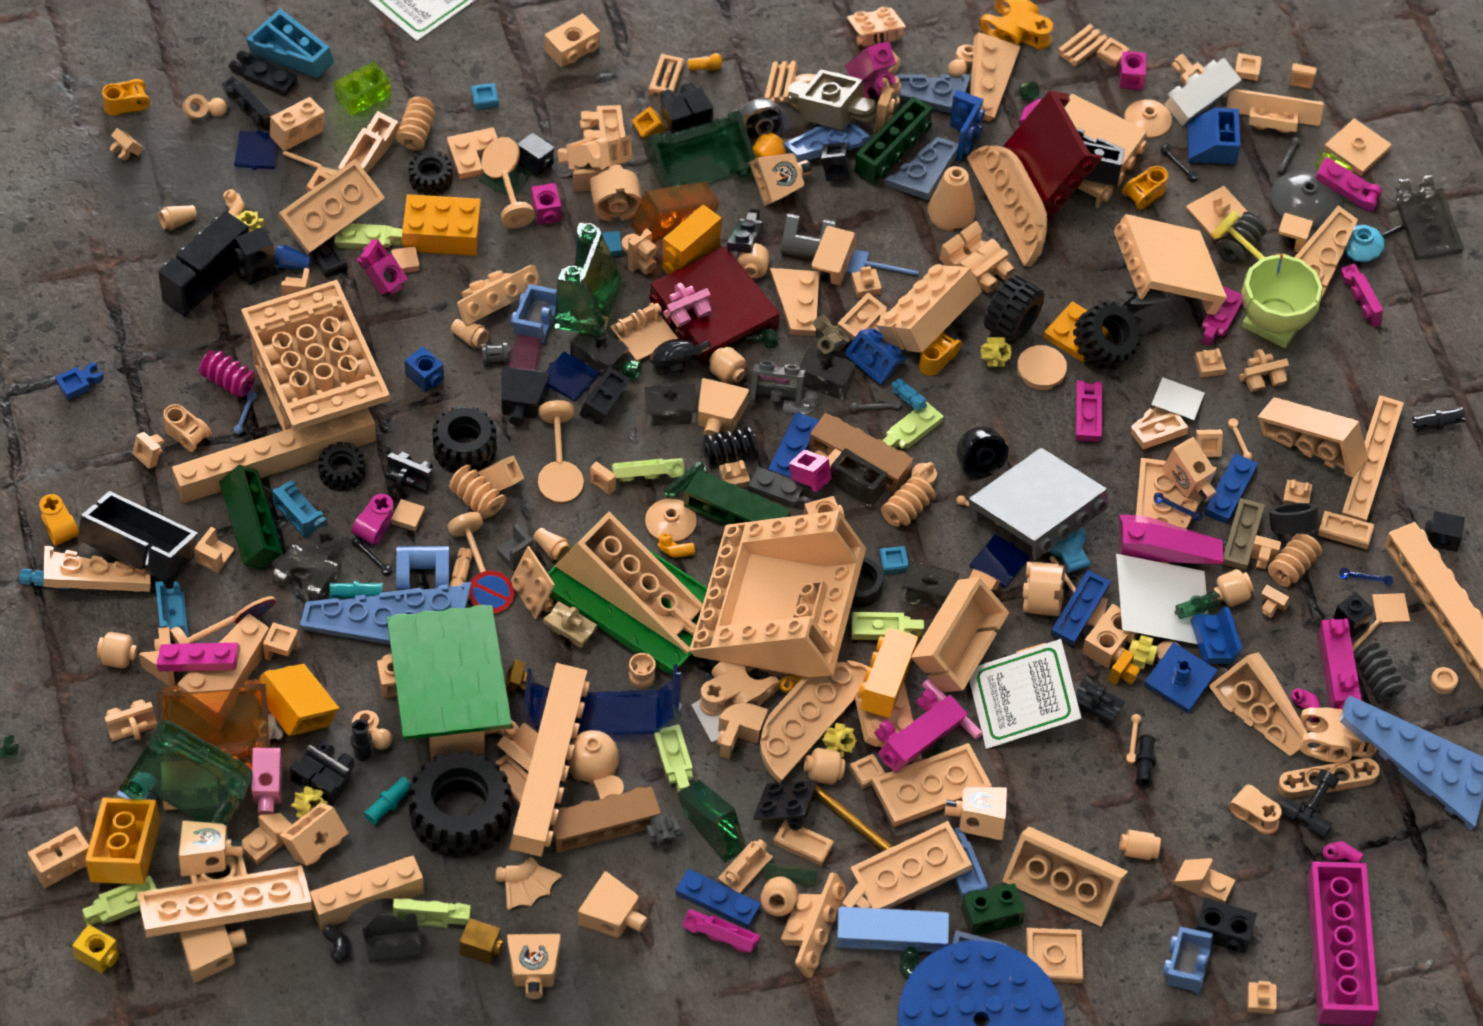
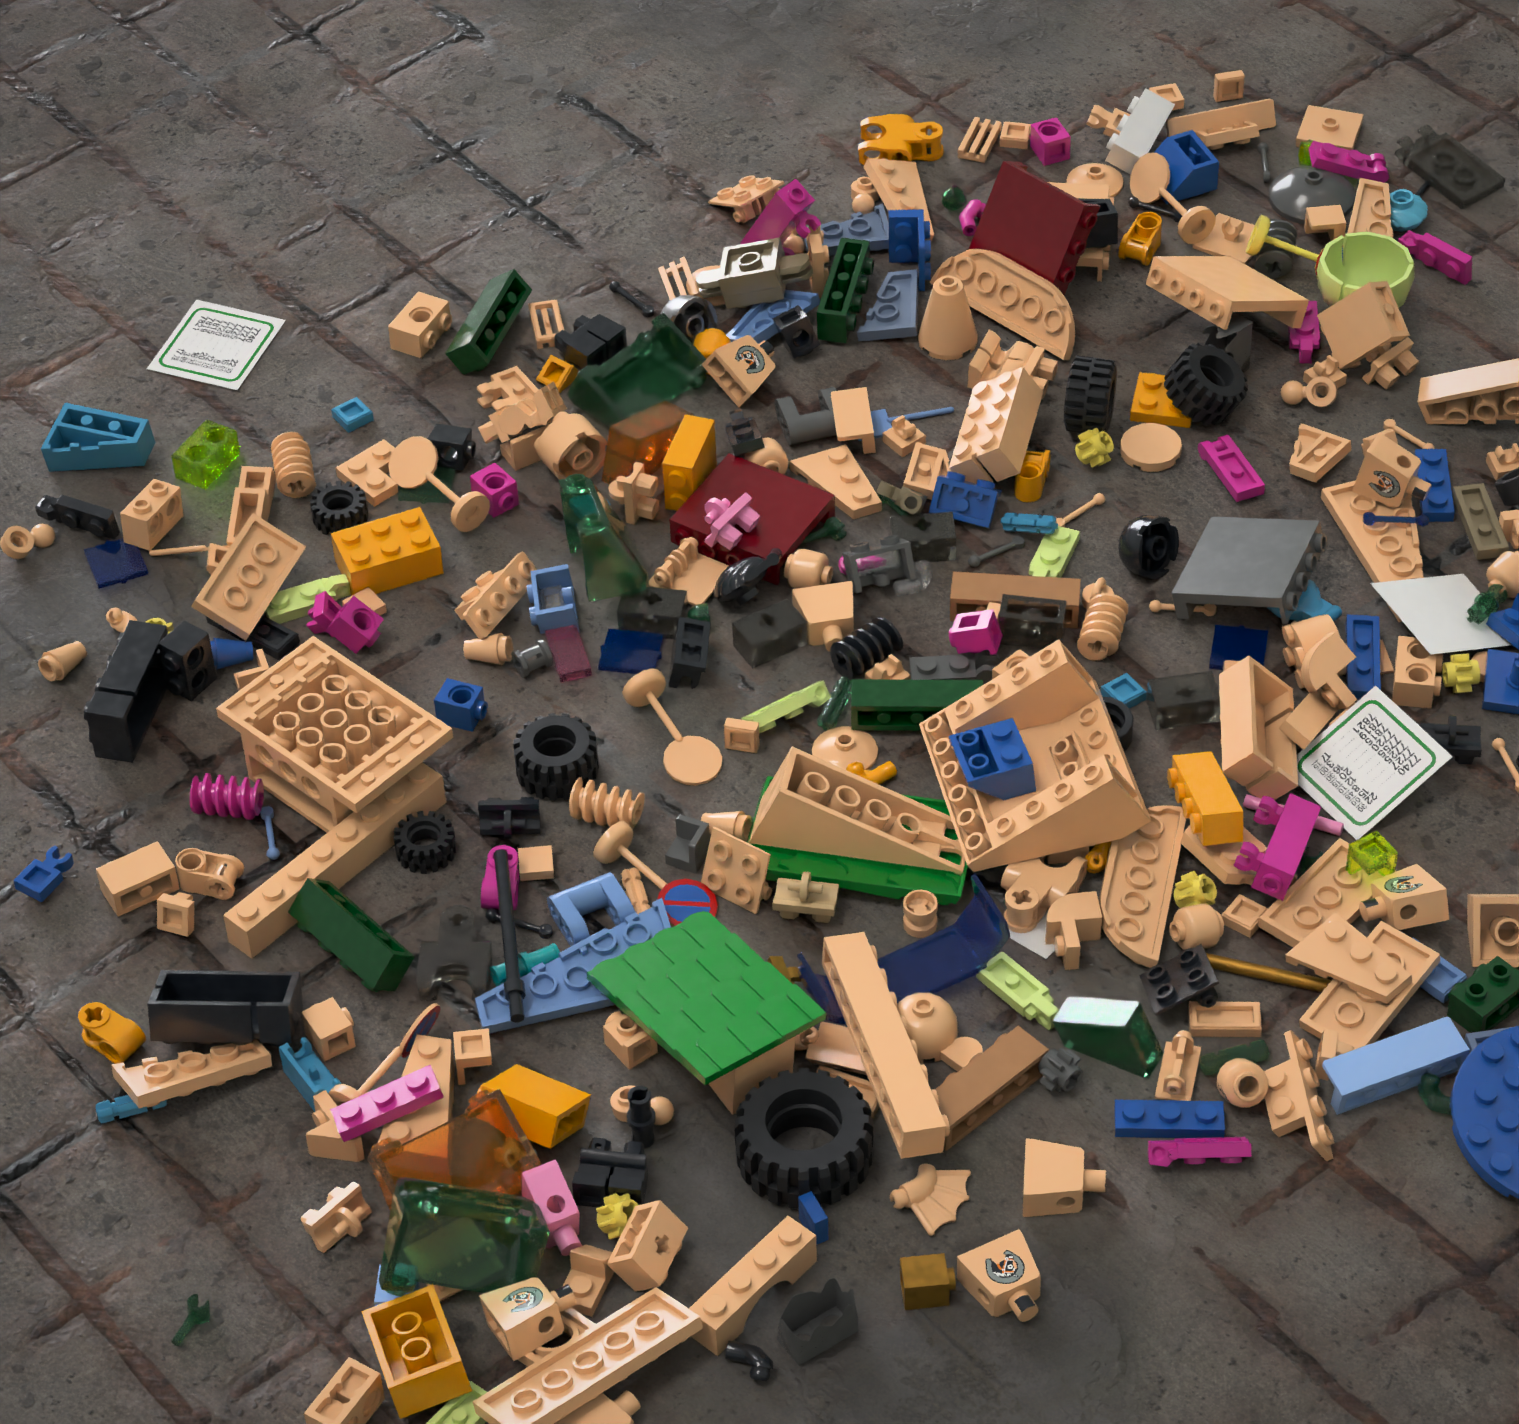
camera: 20 degrees left, 10 degrees down
light nougat head [97,632,138,669] -> none
light nougat panel [194,527,234,574] -> none
black hinge [228,51,297,97] -> none
dark azure hinge [272,480,327,538] -> none
teal pin [363,776,411,825] -> none
yellowish green hinge [393,898,470,928] -> none
light nougat panel [479,455,524,491] -> none
black torso [501,366,550,426] -> none
light orange arm [688,53,723,71] -> none
blue plate [768,412,819,478] -> none
yellowish green hinge [852,612,924,640] -> none
light orange tile [1107,649,1140,685] -> none
dark pink wedge [1118,515,1224,564] -> none
white sticker [1151,377,1205,420] -> none
none -> light nougat brick [96,841,180,917]
none -> light nougat brick [301,997,356,1062]
none -> dark green brick [445,269,532,375]
none -> black bar [494,849,526,1023]
none -> black hinge [609,281,654,318]
none -> blue tile [798,1191,829,1245]
none -> blue slope [948,718,1036,800]
none -> light nougat hinge [1056,493,1105,527]
none -> light nougat piece [1130,153,1216,244]
none -> light nougat tile [1279,688,1339,749]
none -> light nougat plate [1281,376,1338,407]
none -> light nougat wing [1285,912,1412,1004]
none -> light nougat brick [1301,632,1357,709]
none -> light nougat panel [1317,281,1410,369]
none -> clear neon green panel [1346,830,1398,877]

